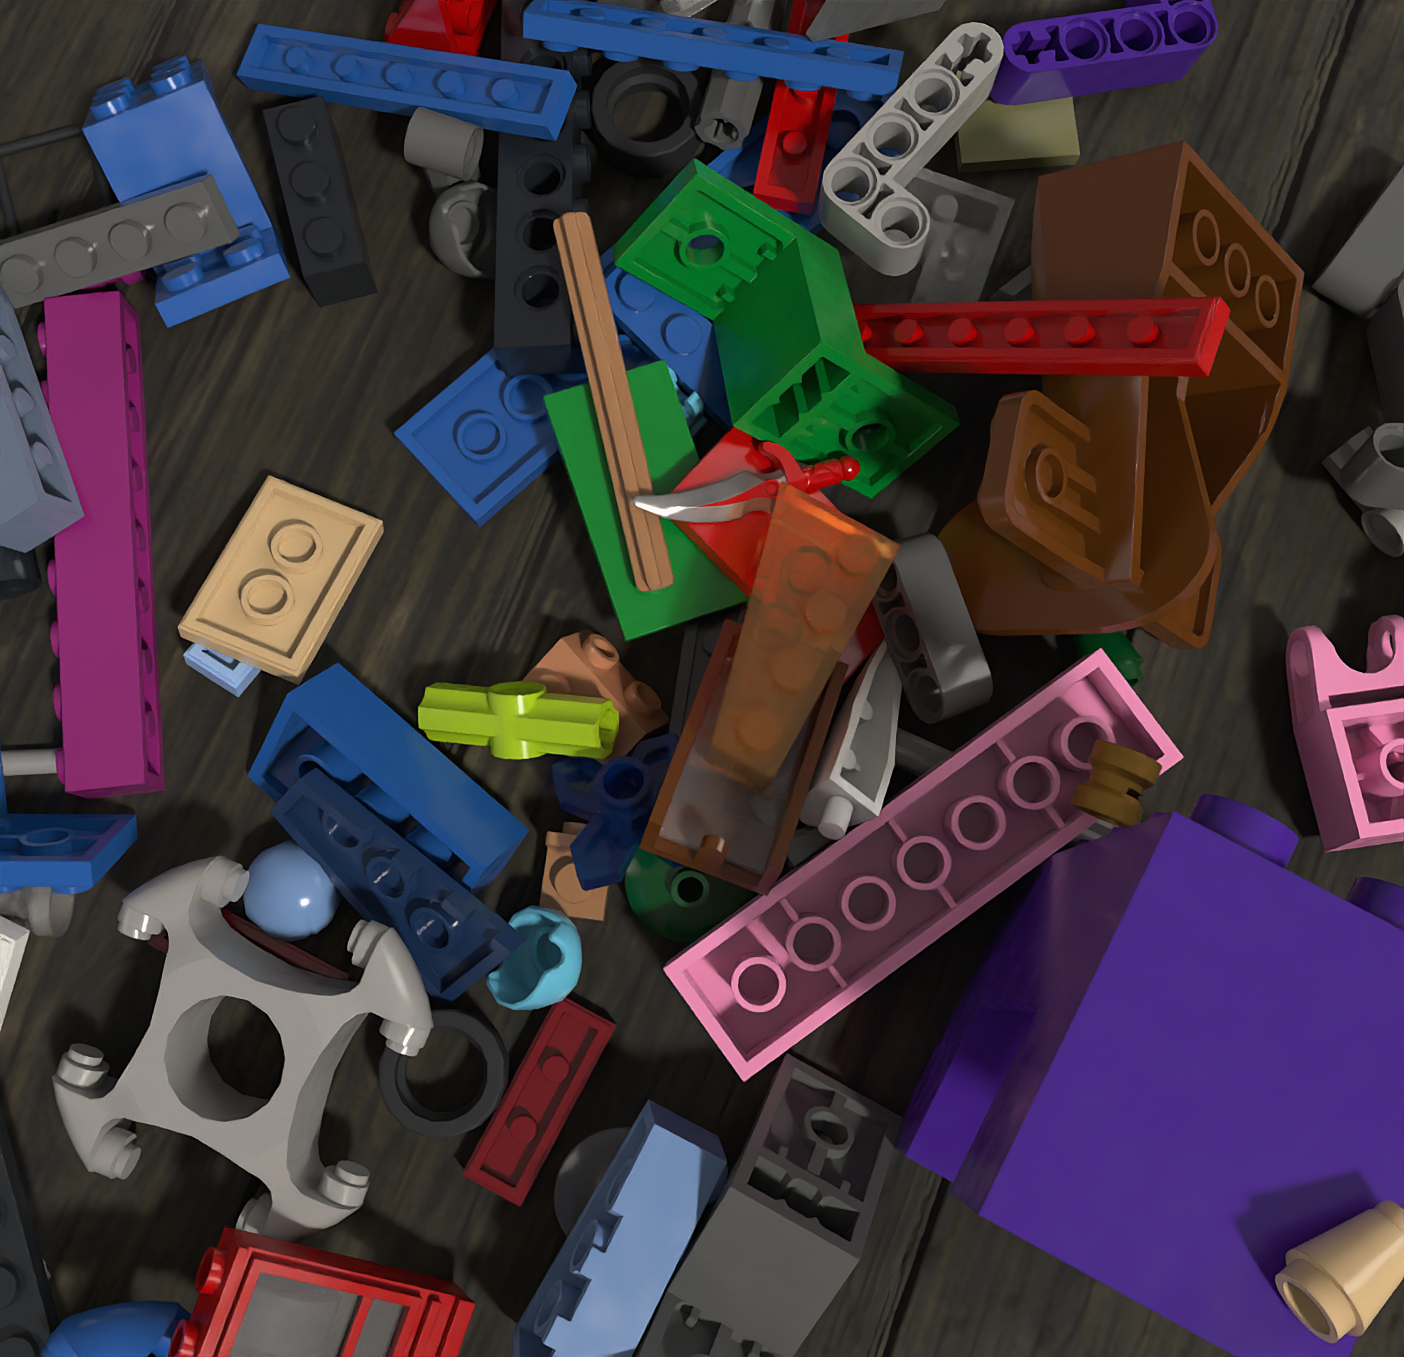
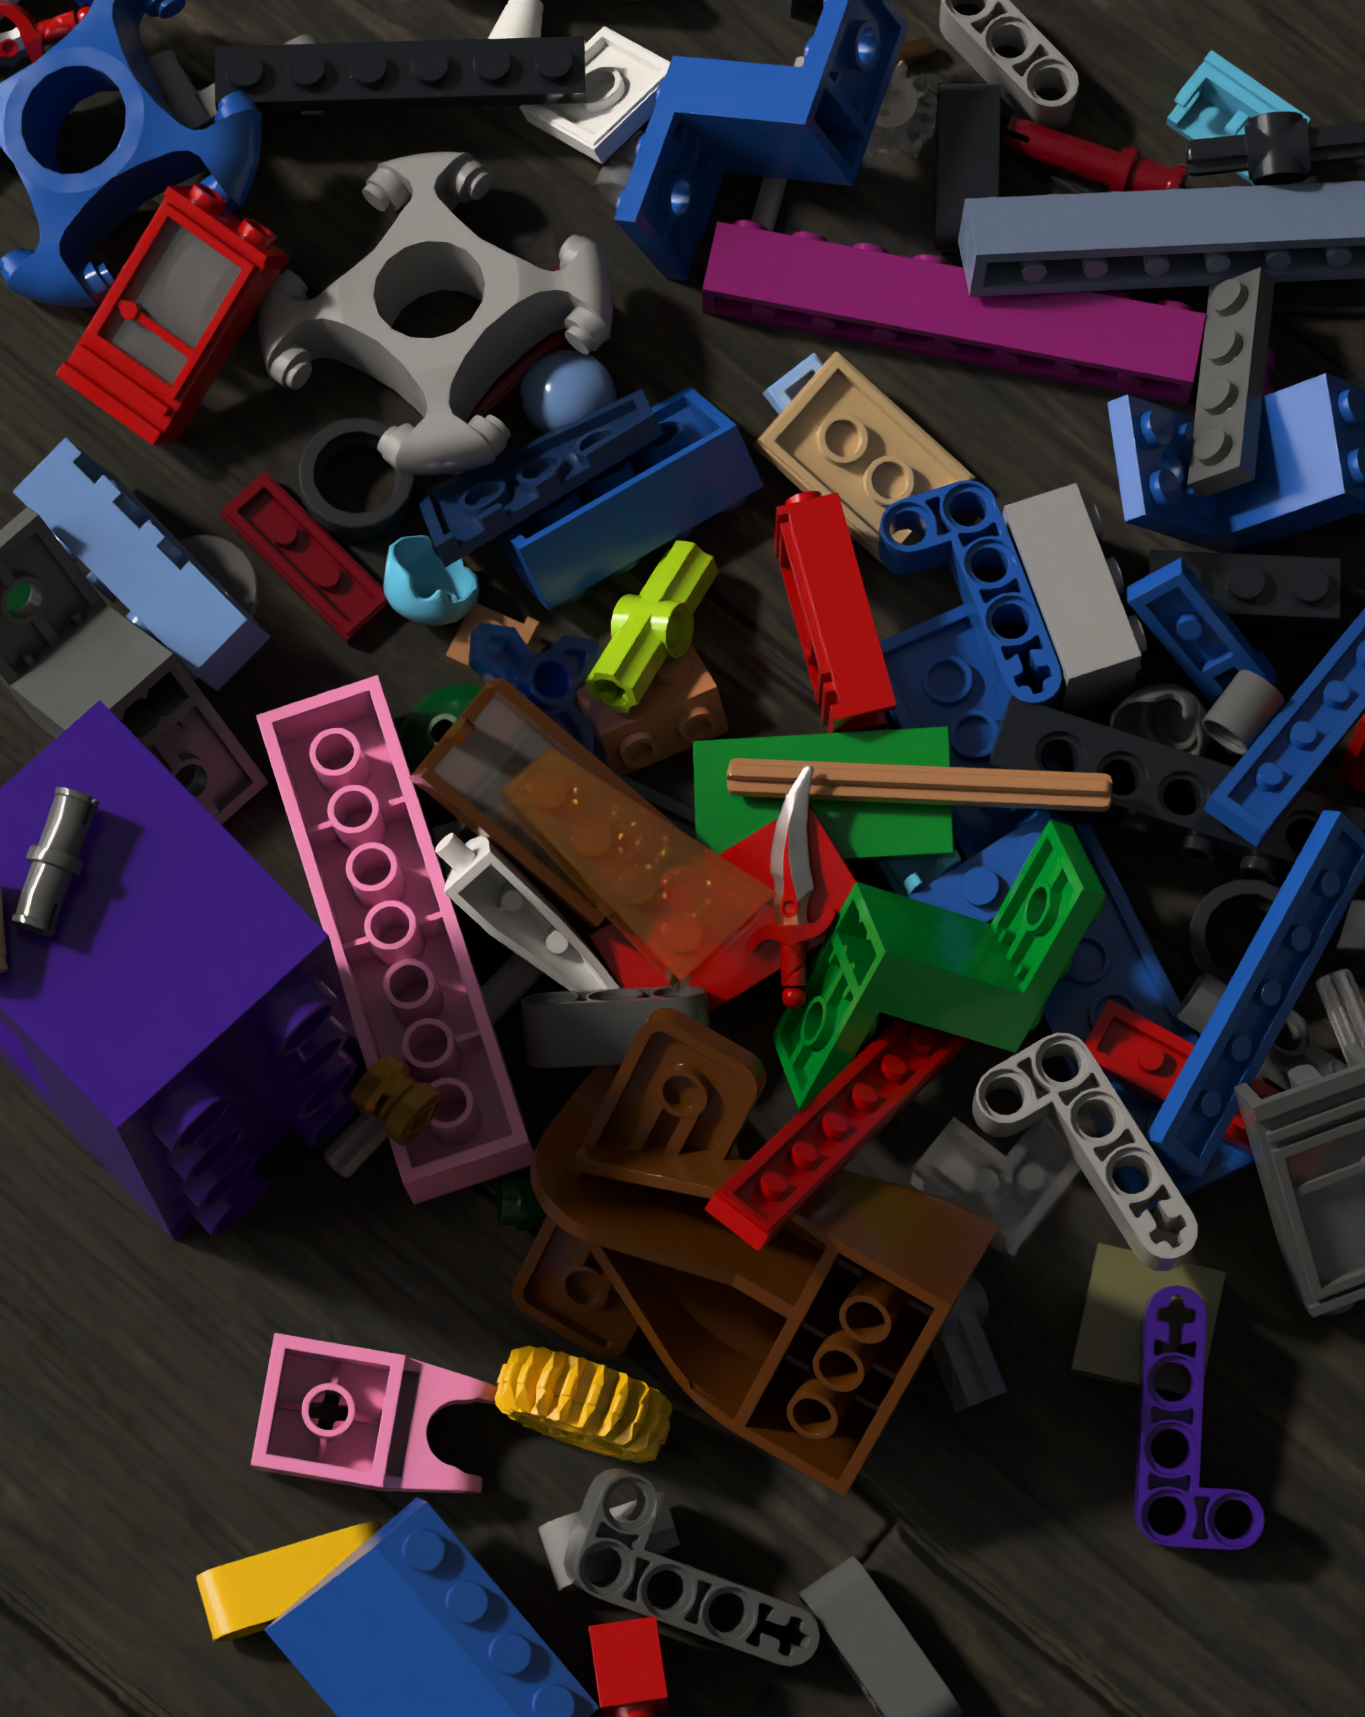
camera: 110 degrees right, 5 degrees down
none -> dark grey pin [10,787,100,937]
none -> yellow gear [494,1346,673,1463]
none -> red door [774,491,897,733]
none -> blue beam [878,480,1062,710]
none -> light grey brick [1002,483,1147,714]
none -> blue plate [1127,558,1277,705]

